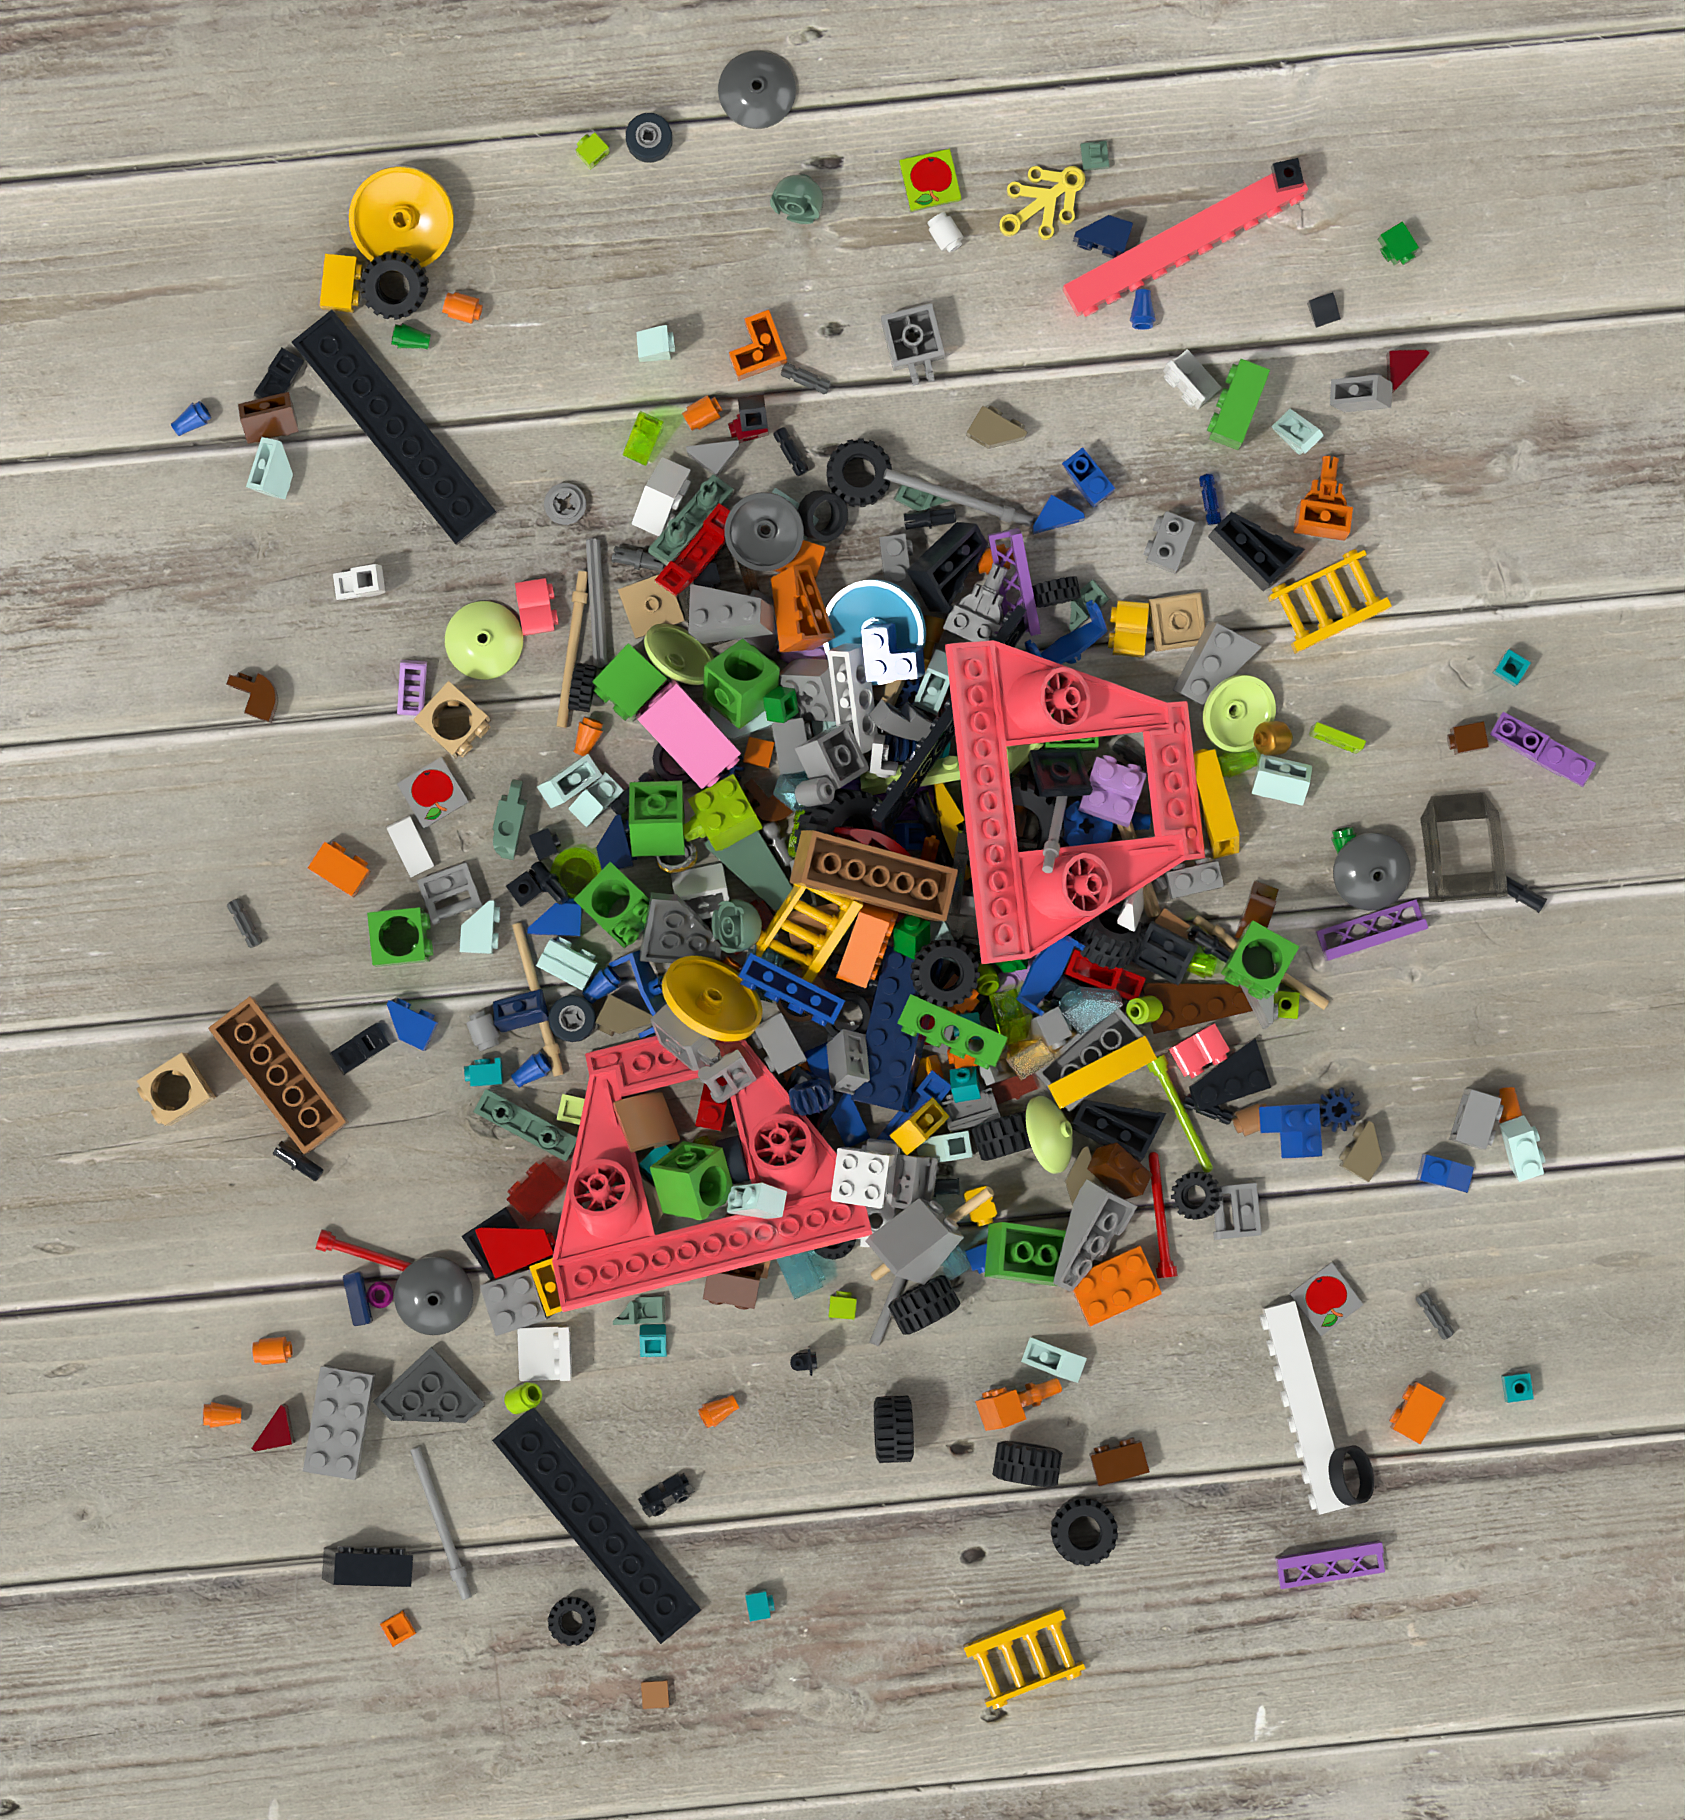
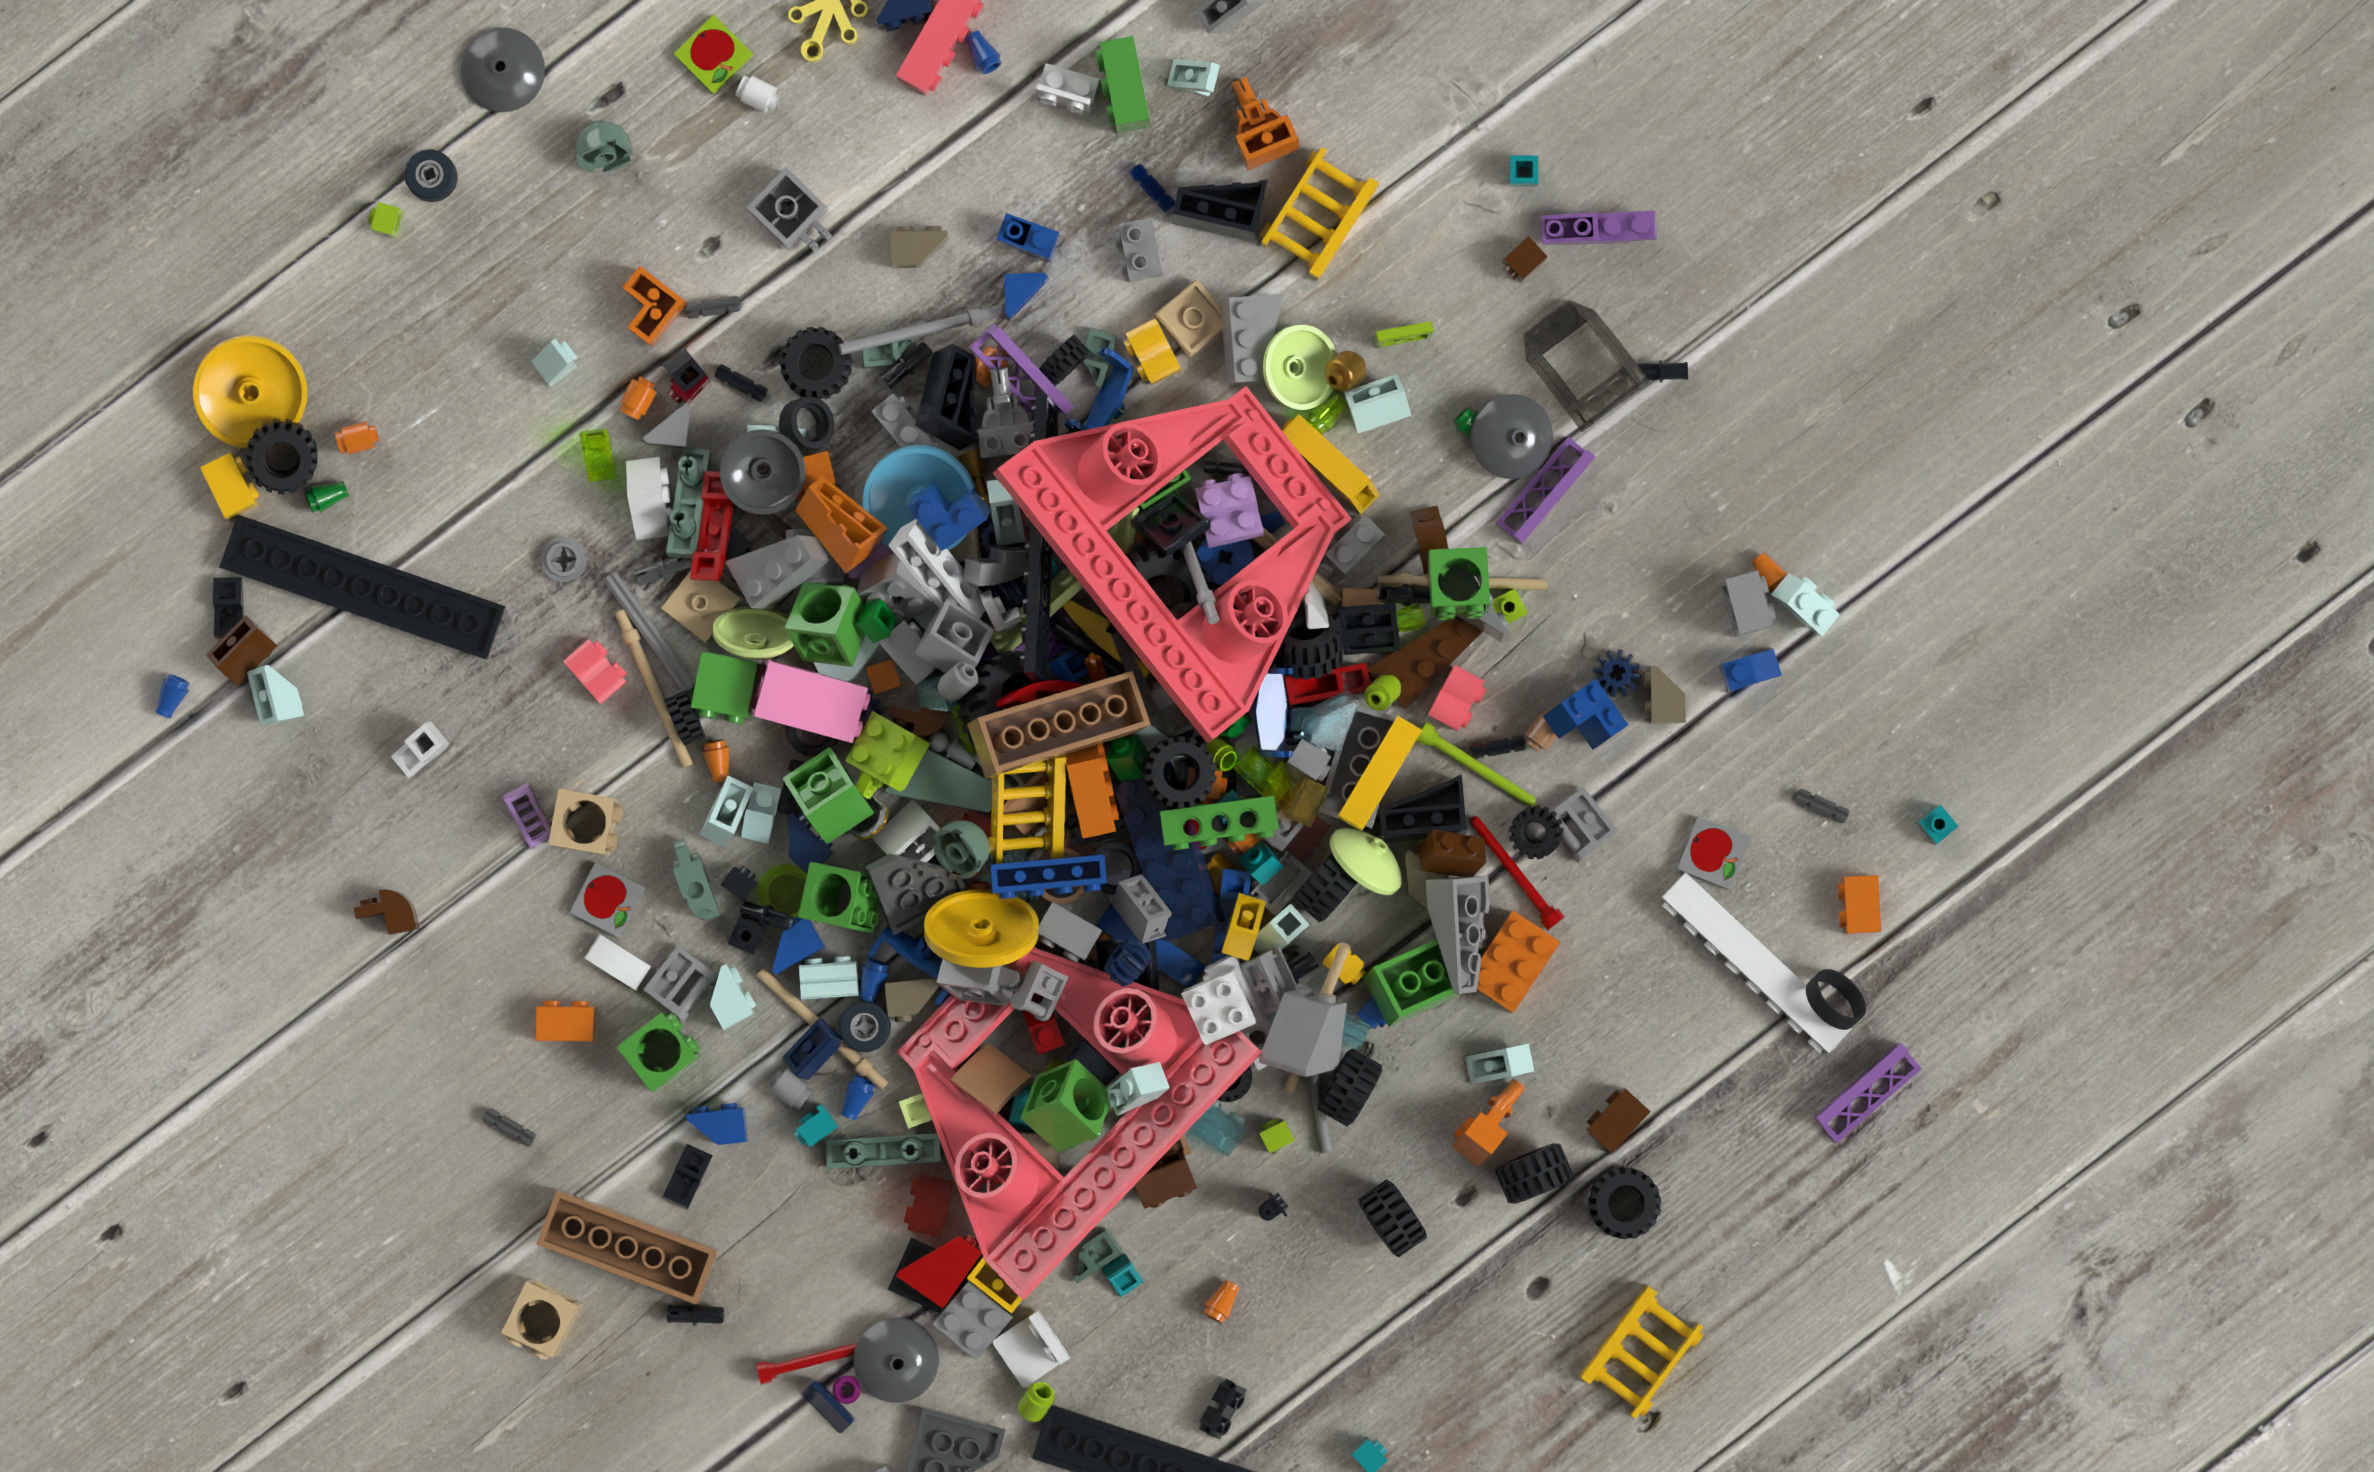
camera: 25 degrees left, 0 degrees up
yellowish green dish [445,601,523,680] -> none
black wing [1189,1038,1271,1112] -> none

